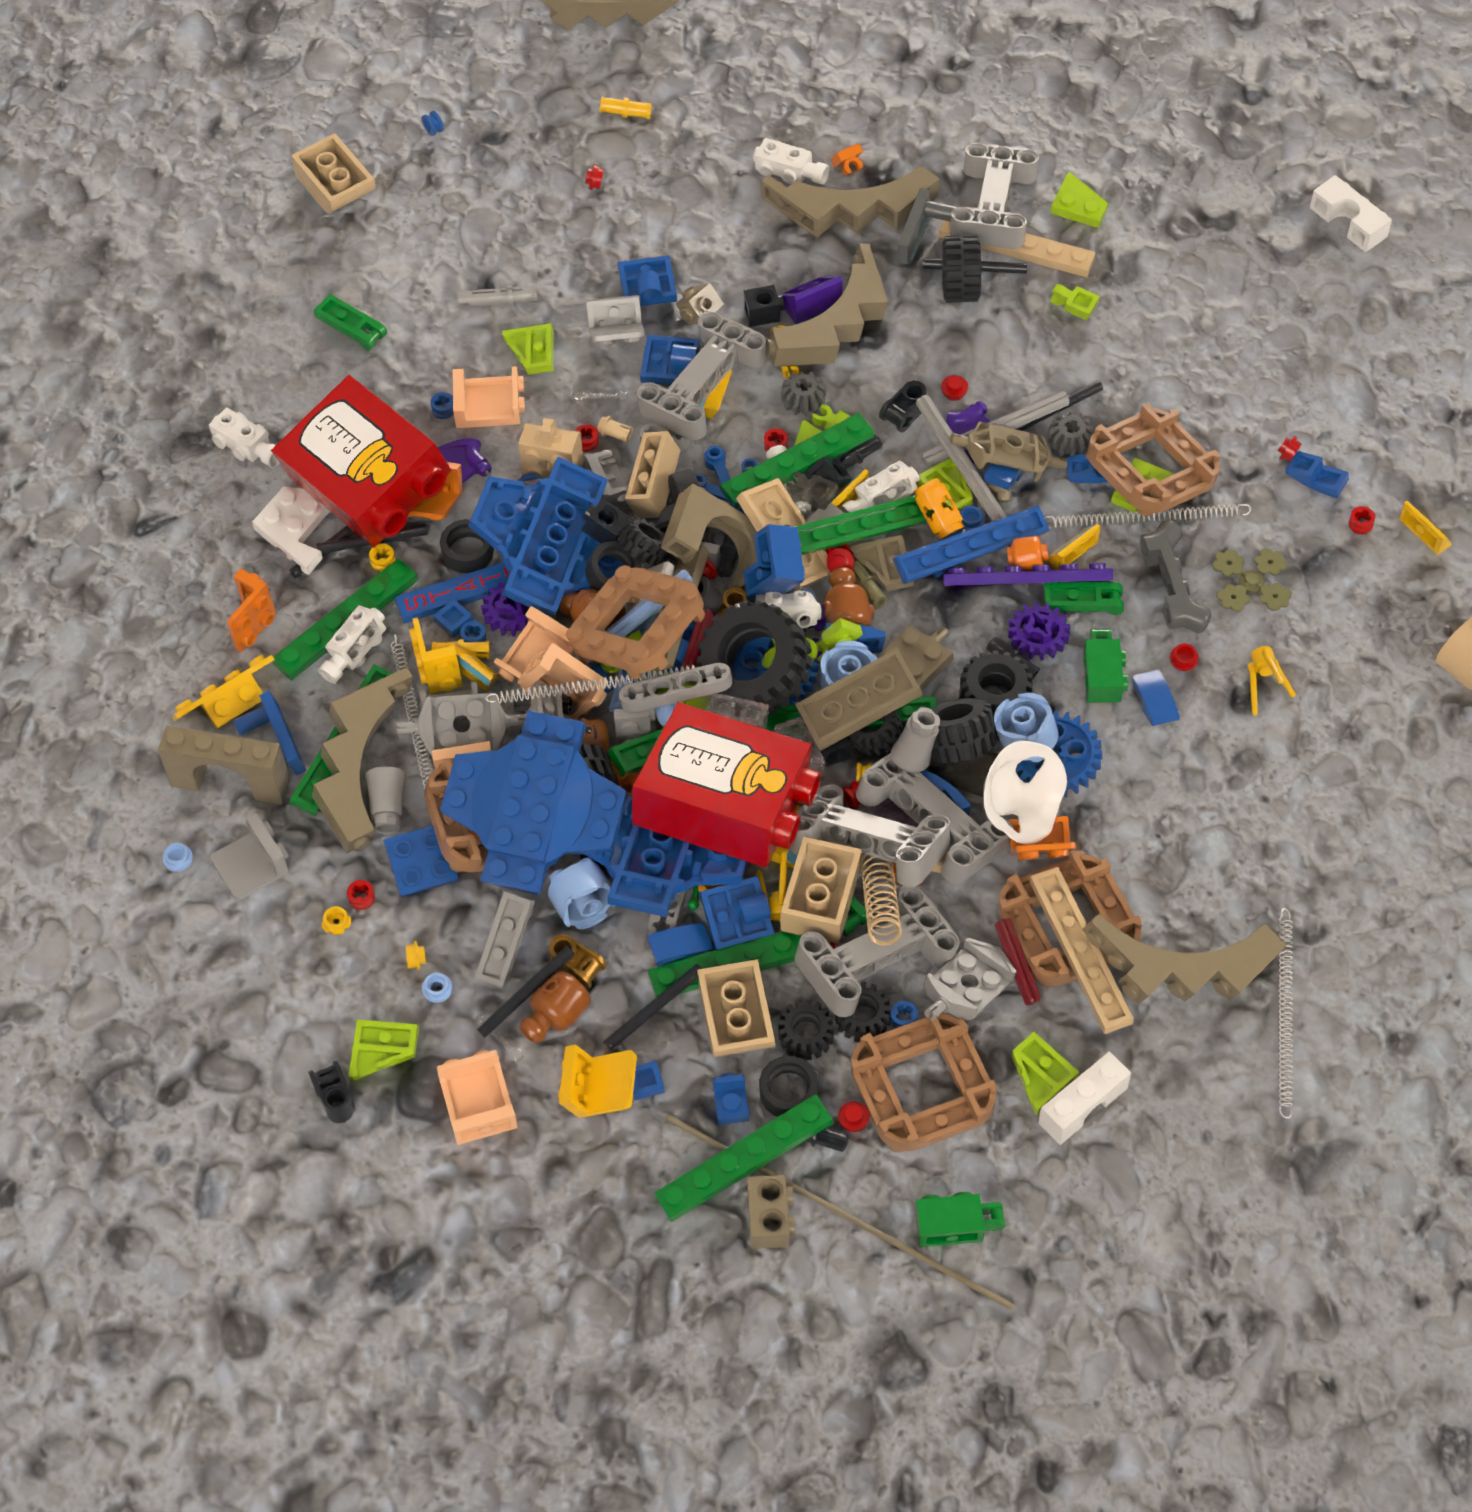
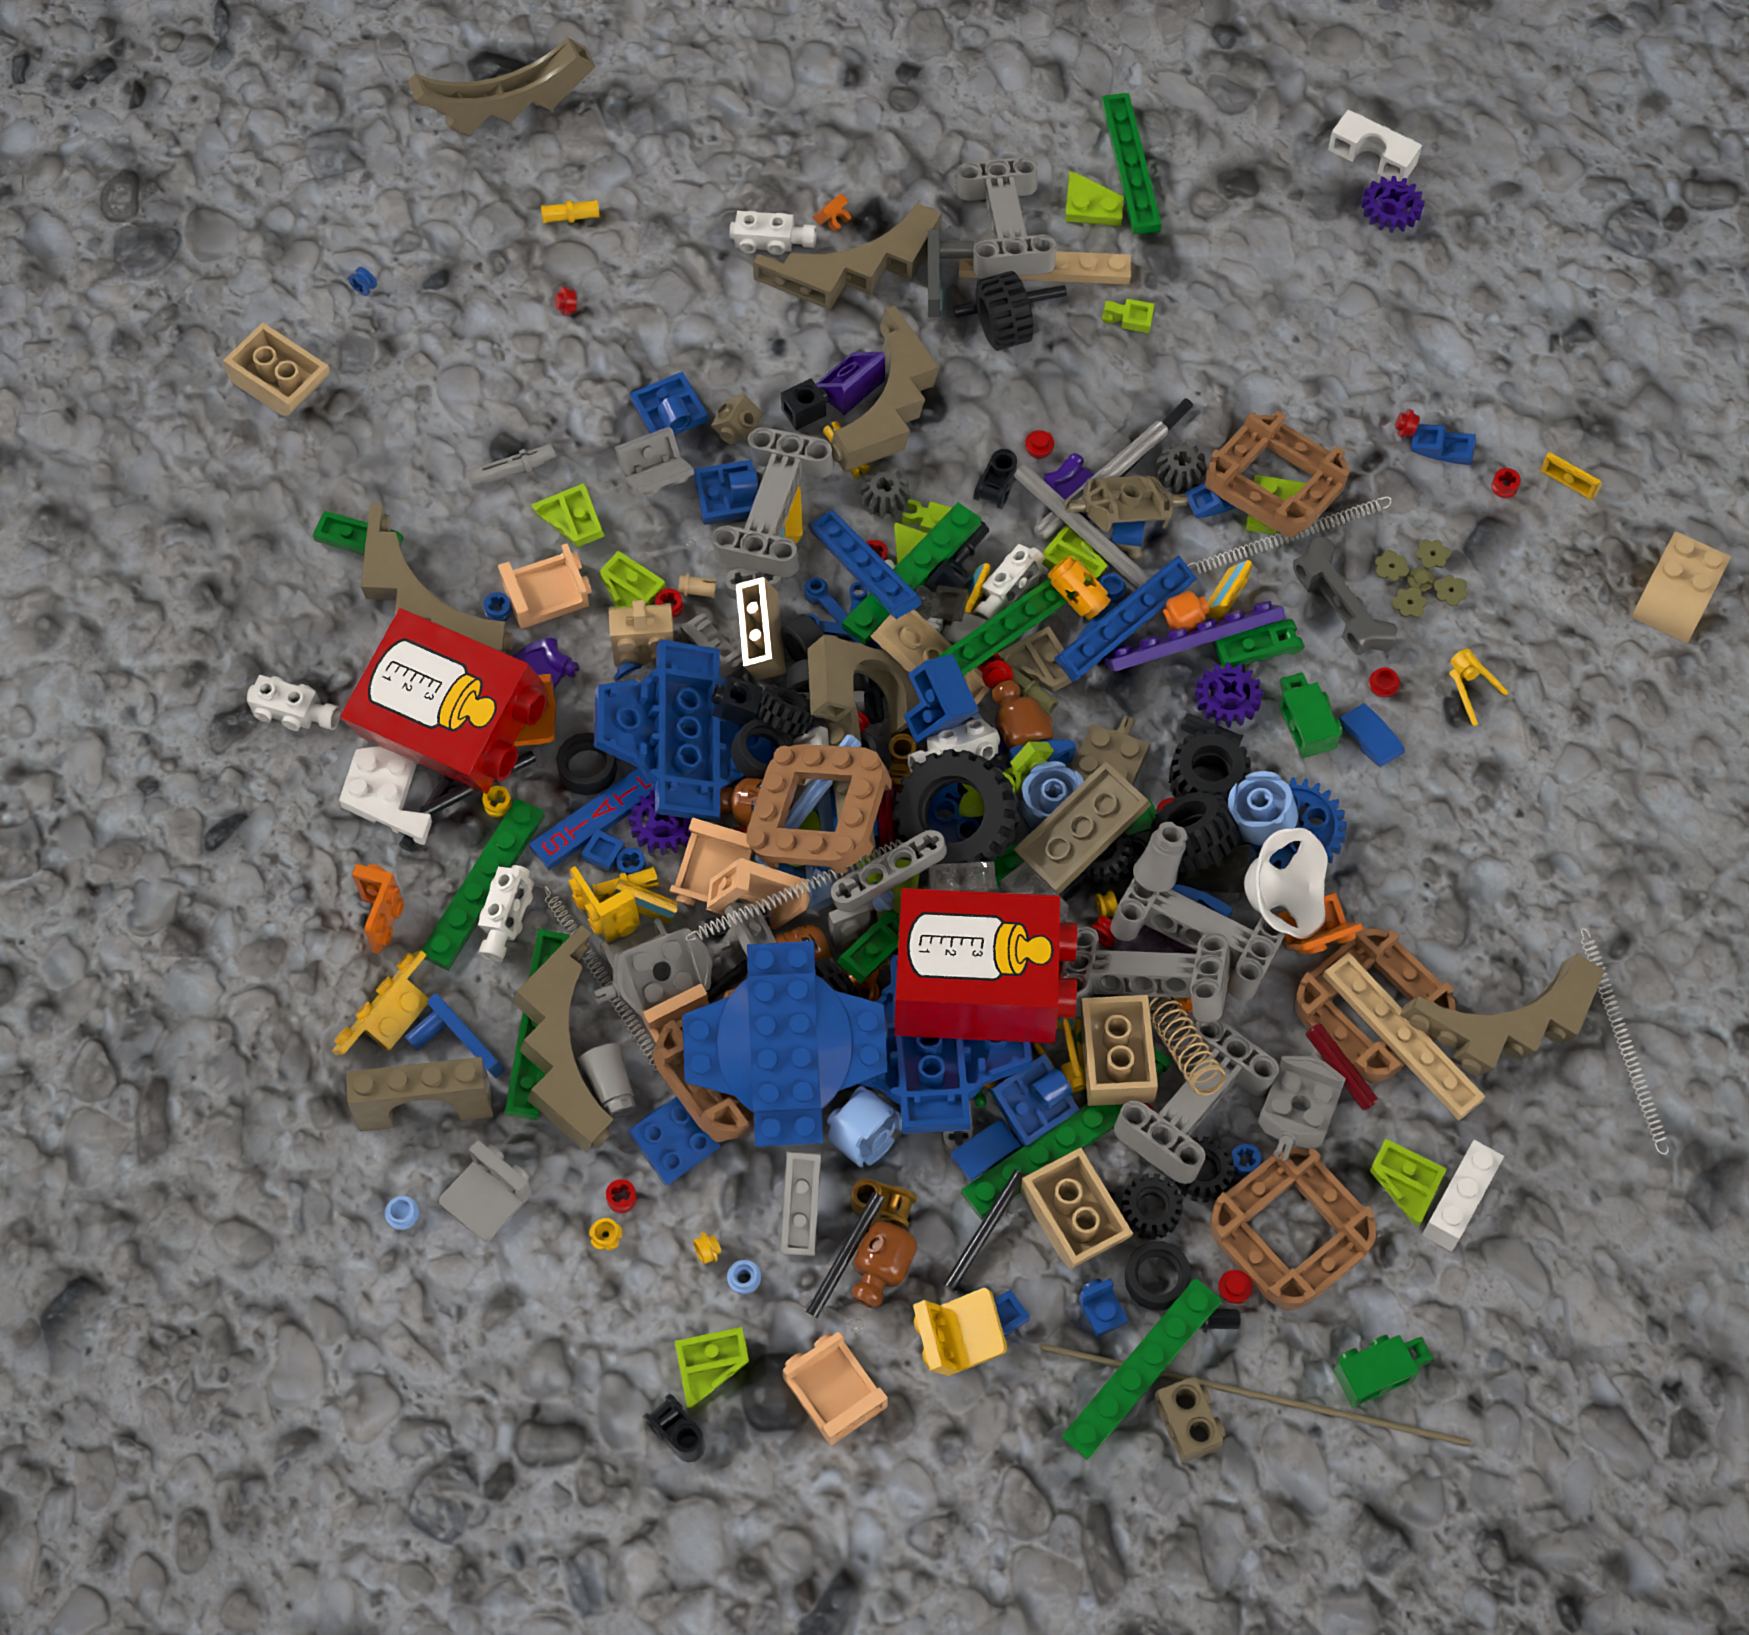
camera: 20 degrees left, 5 degrees up
none -> dark tan arch [361,503,513,654]
none -> lime wing [599,551,666,608]
none -> blue tile [808,510,922,620]
none -> green plate [1101,93,1161,235]
none -> dark purple gear [1361,176,1425,233]

